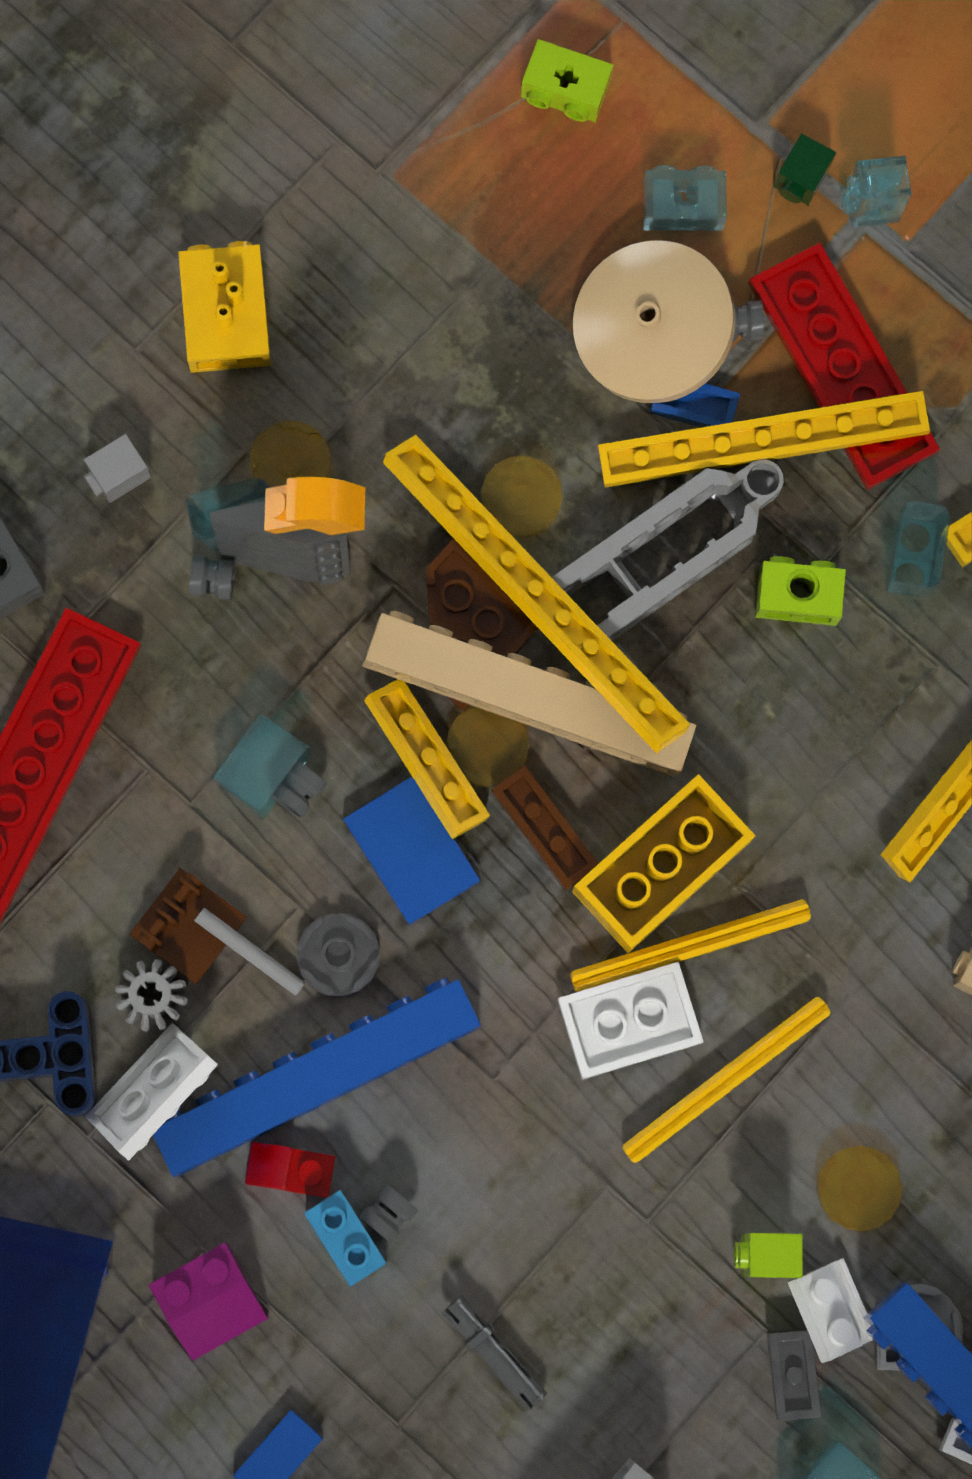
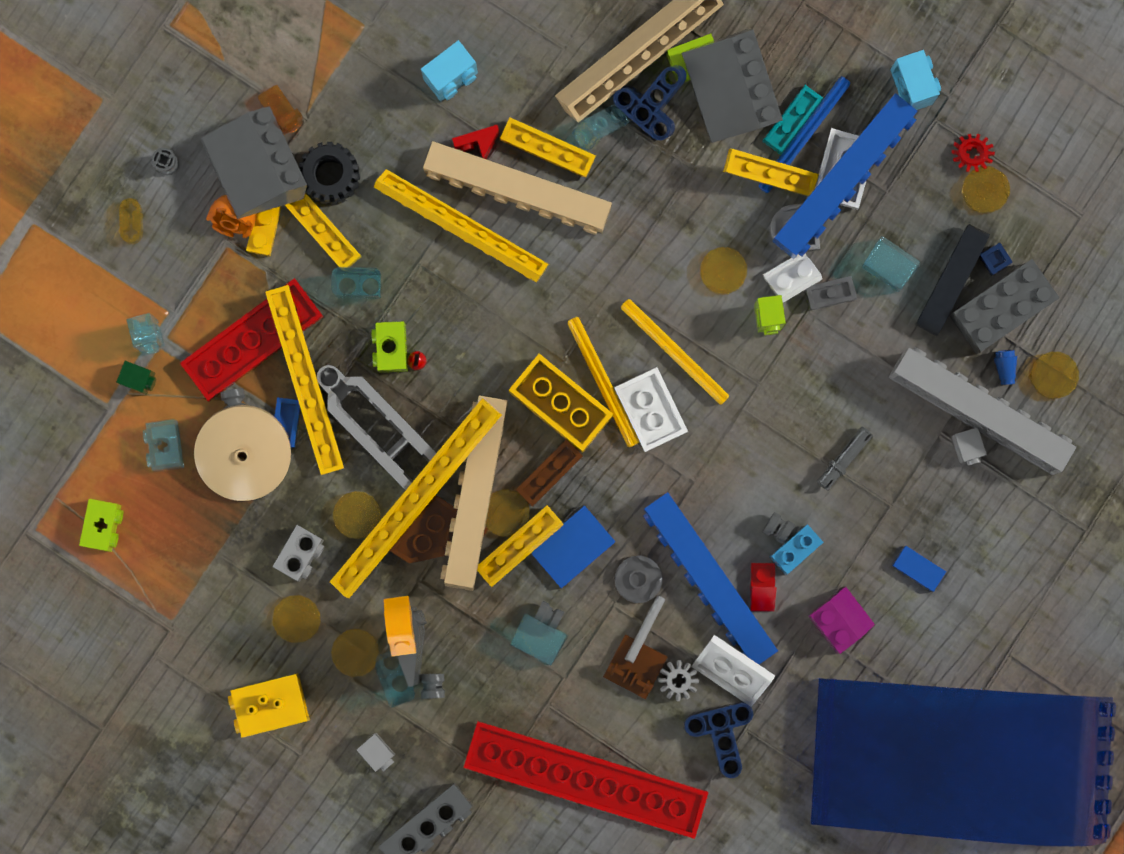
camera: 90 degrees left, 5 degrees up
none -> light grey brick [273,525,325,582]
none -> clear yellow tile [273,595,321,643]
none -> red hinge [407,351,427,371]

